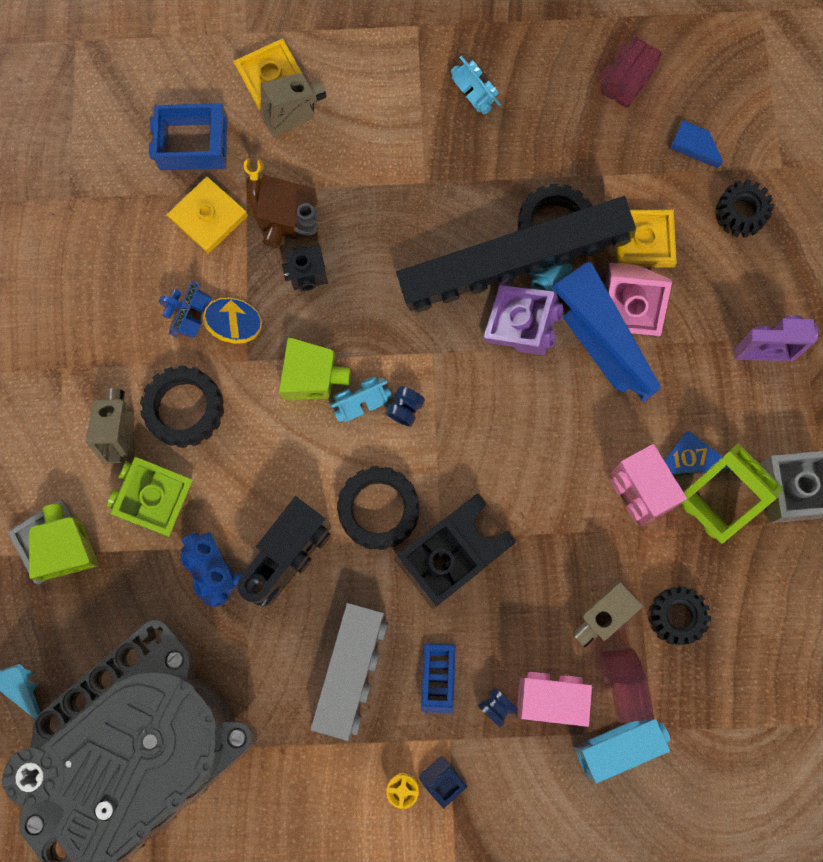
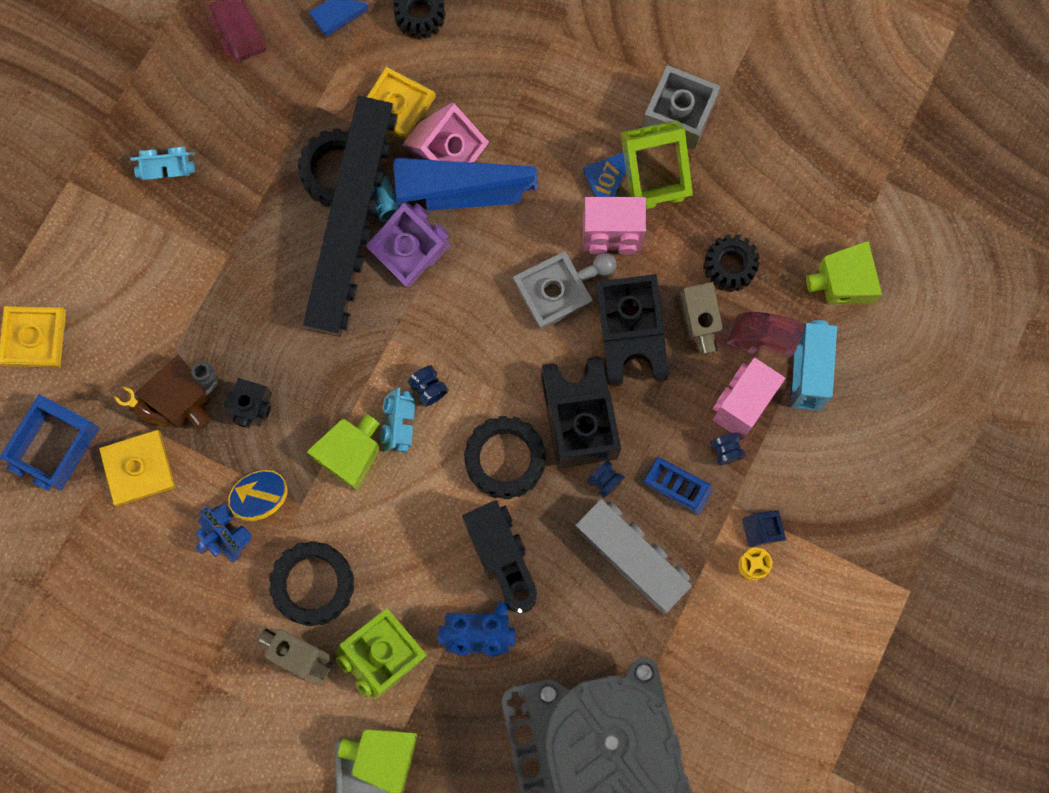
camera: 65 degrees left, 0 degrees up
dark tan torso [261,73,326,138] -> none
medium lavender plate [734,315,819,361] -> none
none -> light grey plate [513,251,617,331]
none -> dark blue wheel [587,460,625,498]
none -> black brick [596,274,669,387]
none -> lime torso [806,241,882,305]

